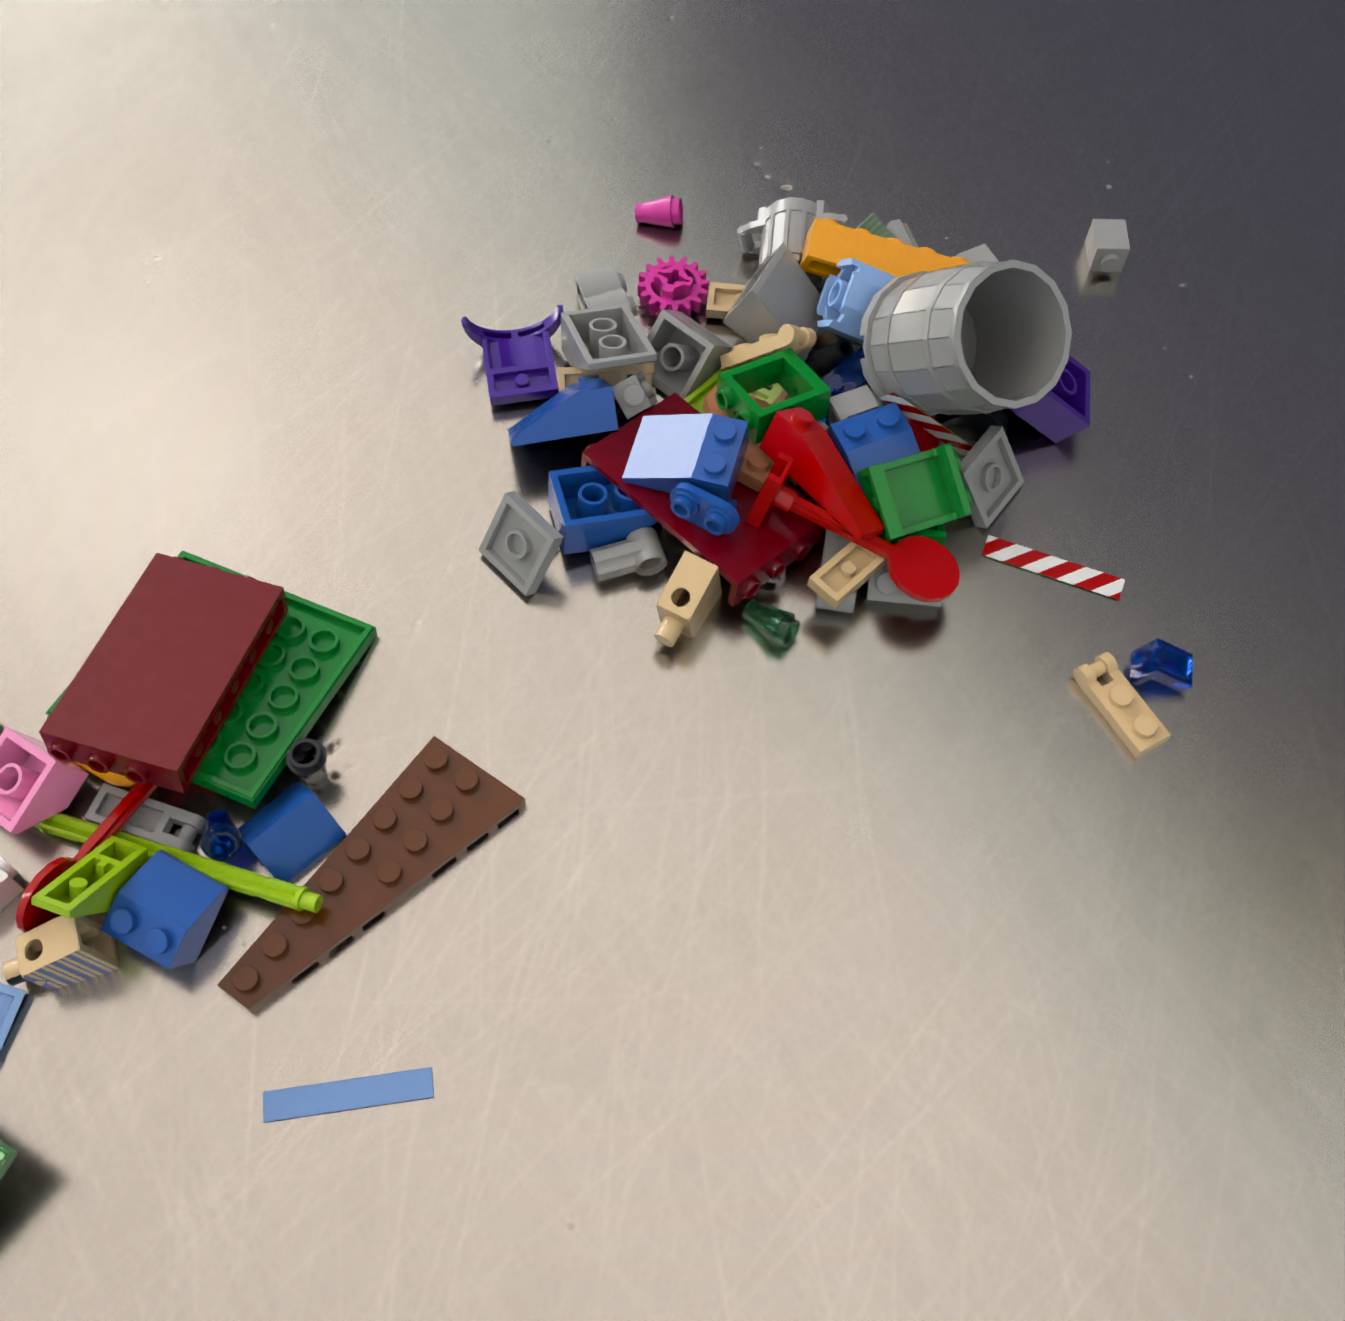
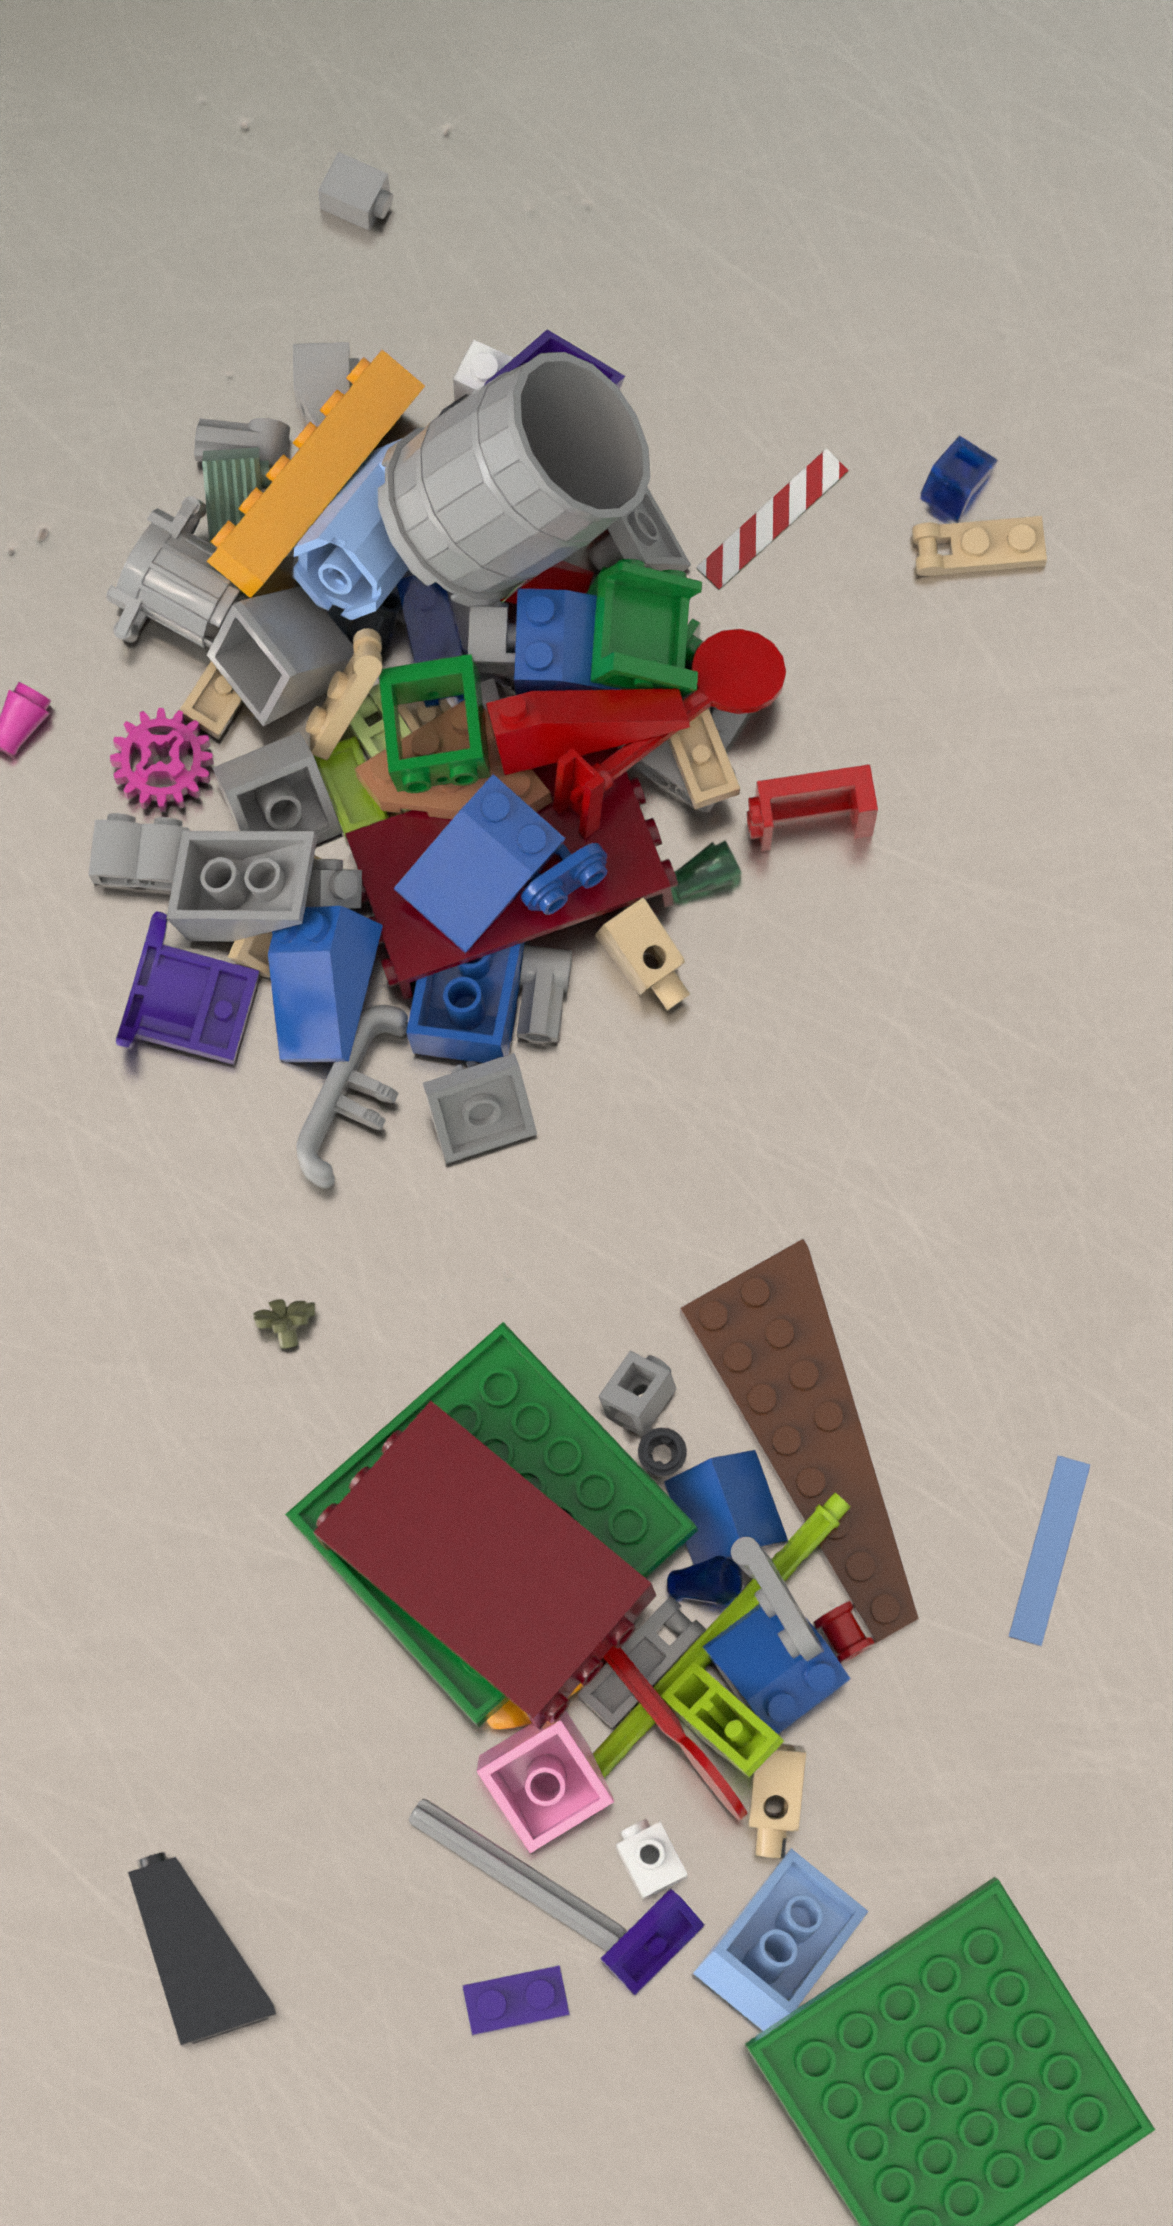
camera: 65 degrees left, 15 degrees up
none -> olive plant [253,1299,315,1348]
none -> light grey piece [296,1004,408,1189]
none -> light grey brick [598,1351,677,1437]
none -> light grey plate [731,1537,824,1662]
none -> red panel [746,764,878,852]
none -> red bush [813,1601,875,1664]

